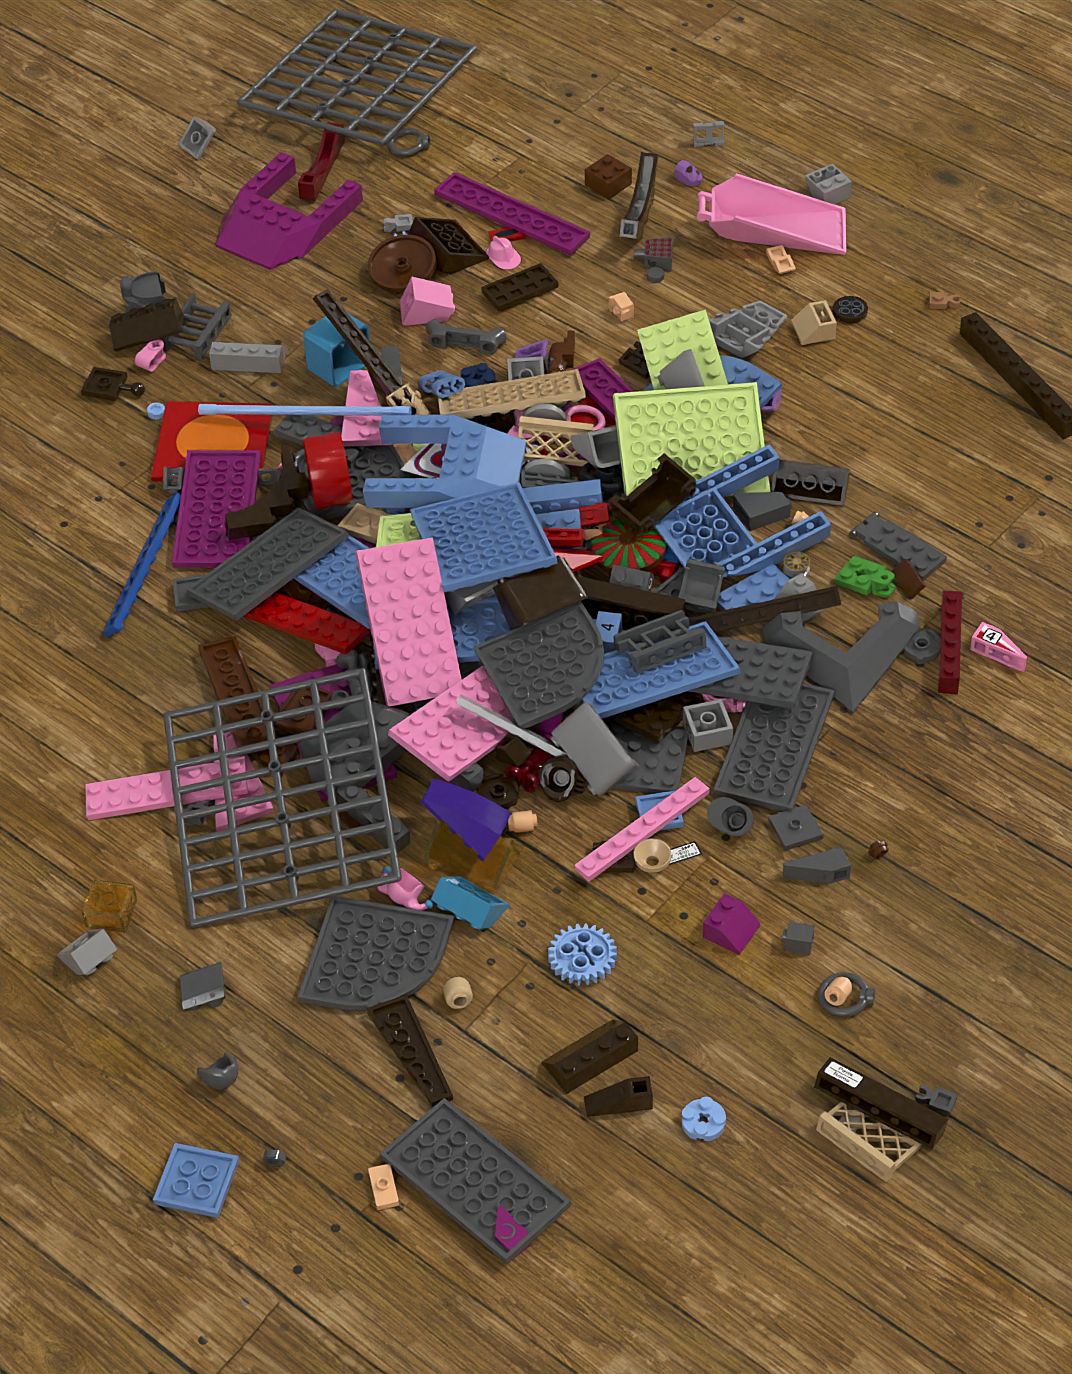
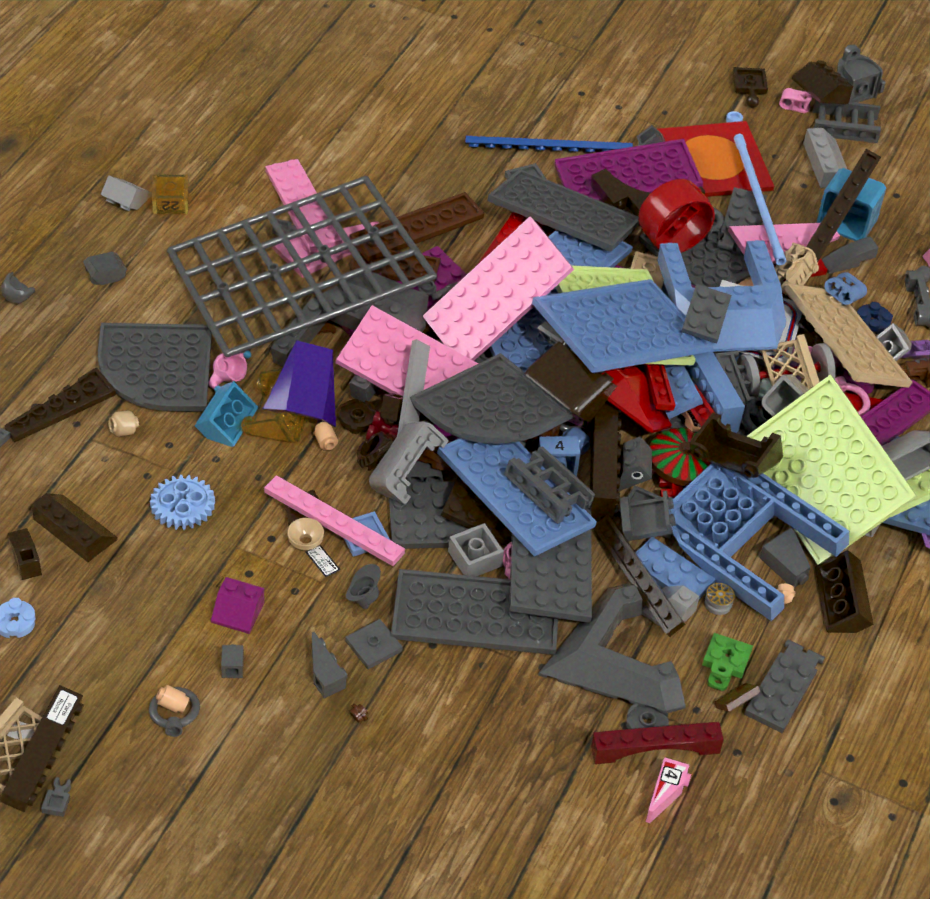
camera: 70 degrees right, 0 degrees up
none -> dark grey plate [681,284,732,344]

